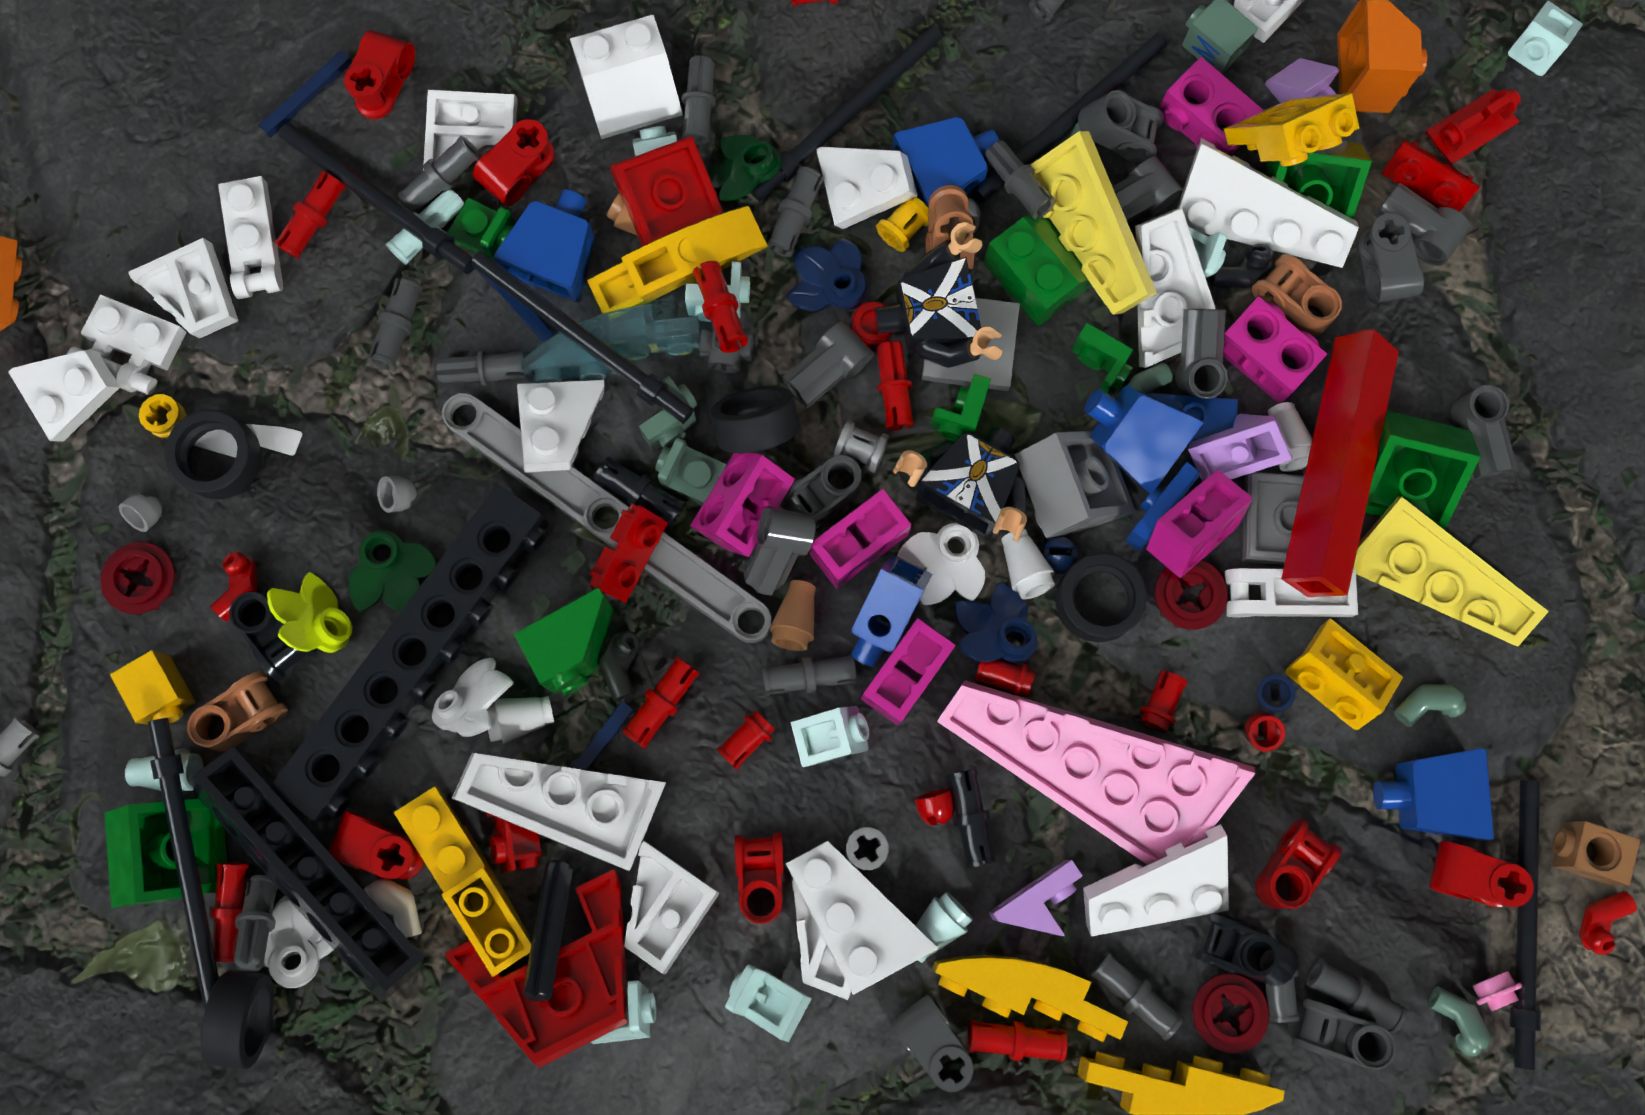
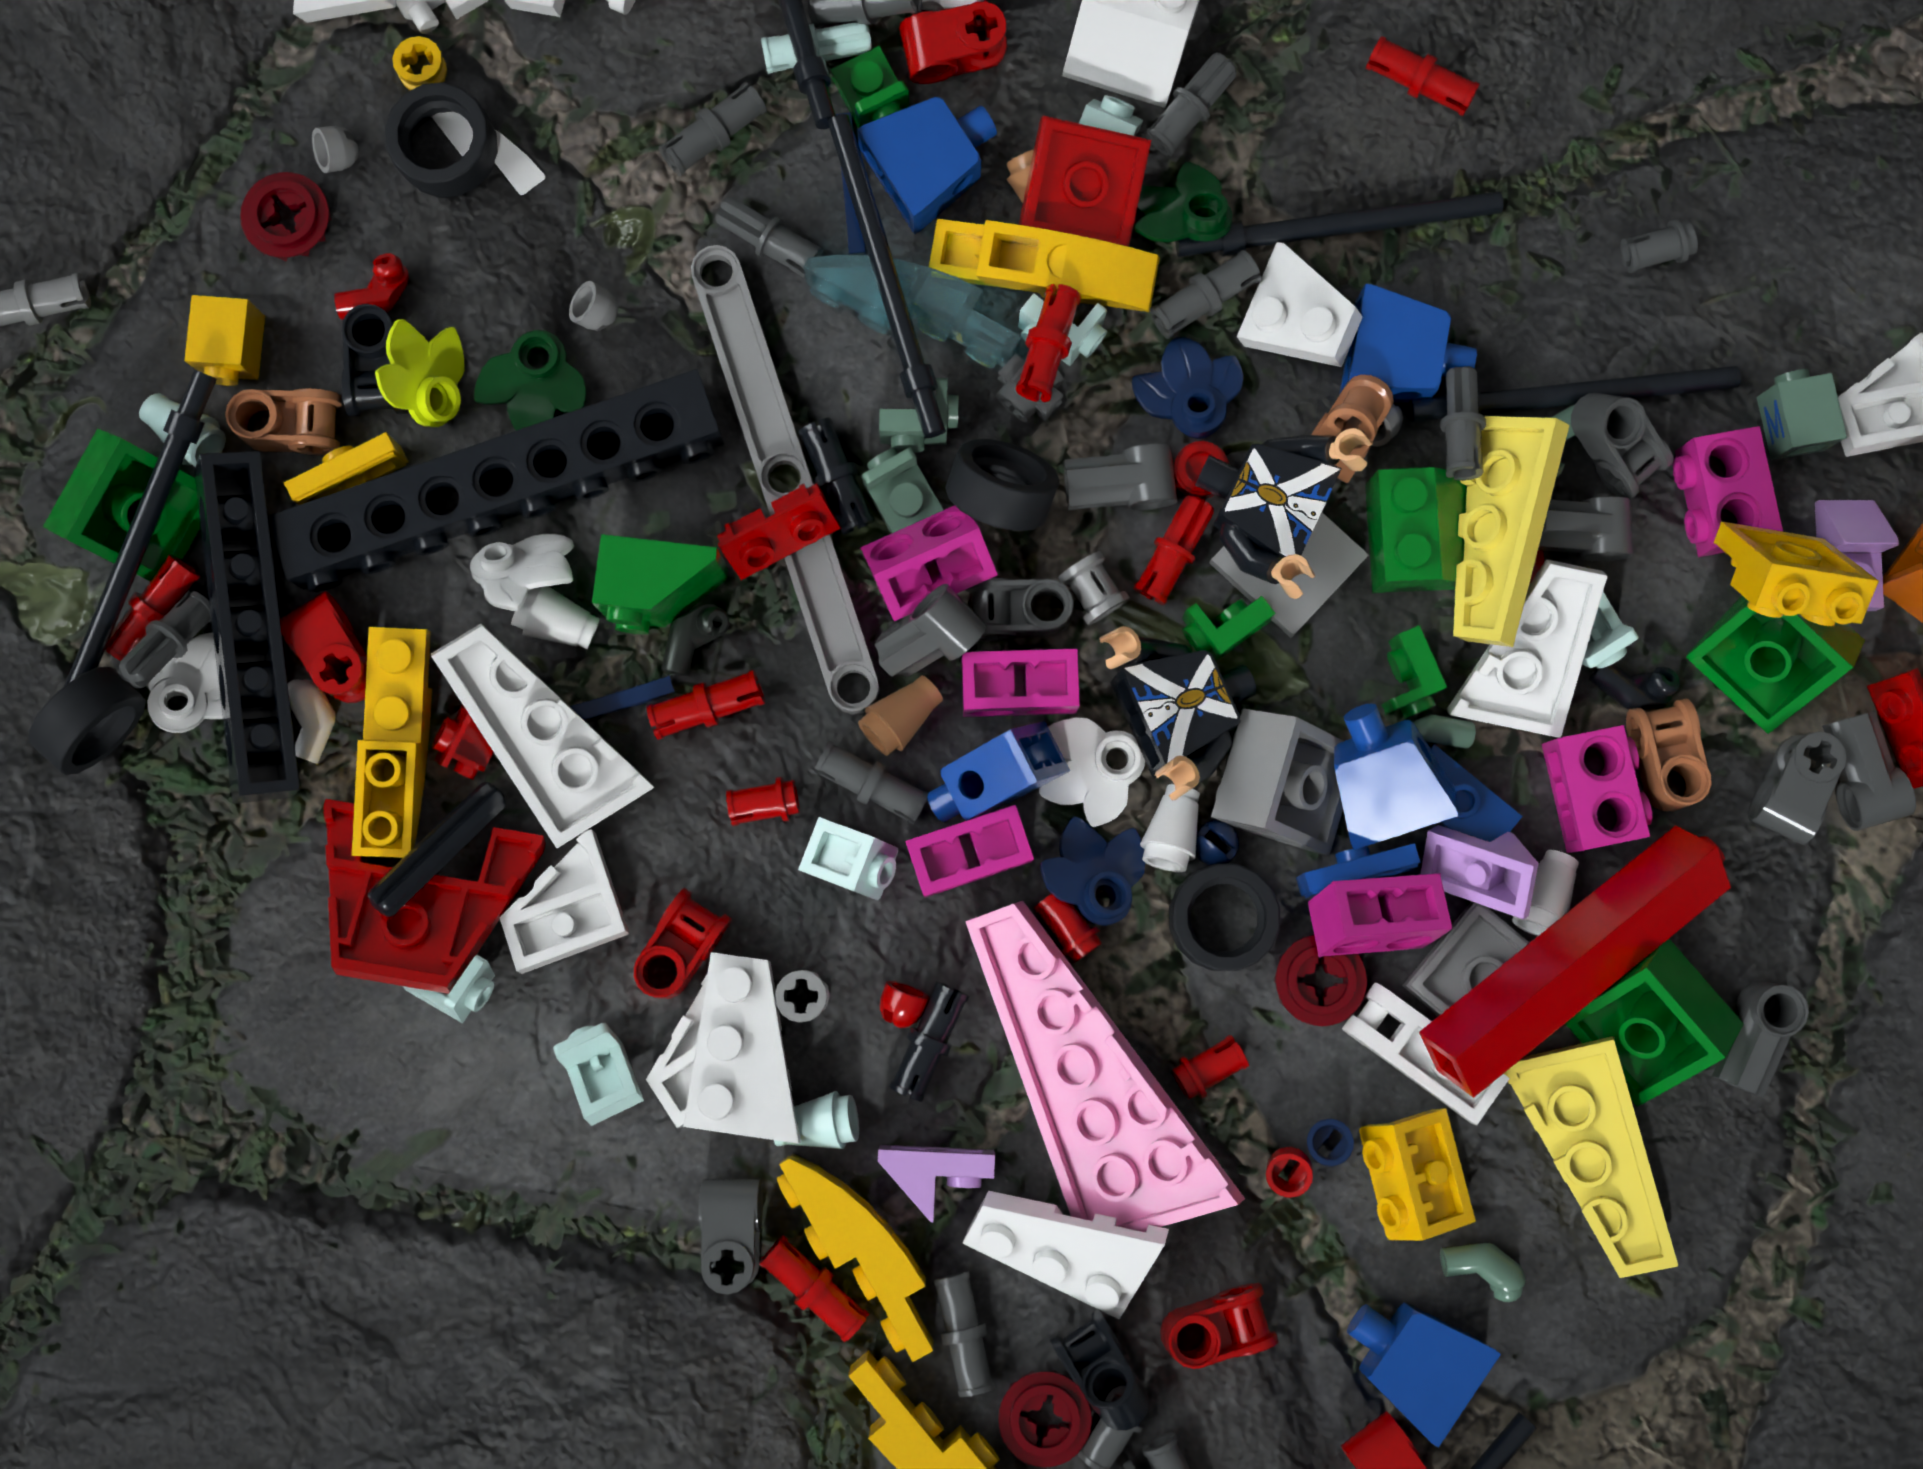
camera: 35 degrees right, 5 degrees up
white wing [517,380,605,473] -> none
yellow bush [876,197,929,252] -> none
dark grey piece [1175,309,1228,399] -> none
white wing [1177,138,1359,268] -> none
none -> yellow plate [284,432,408,505]

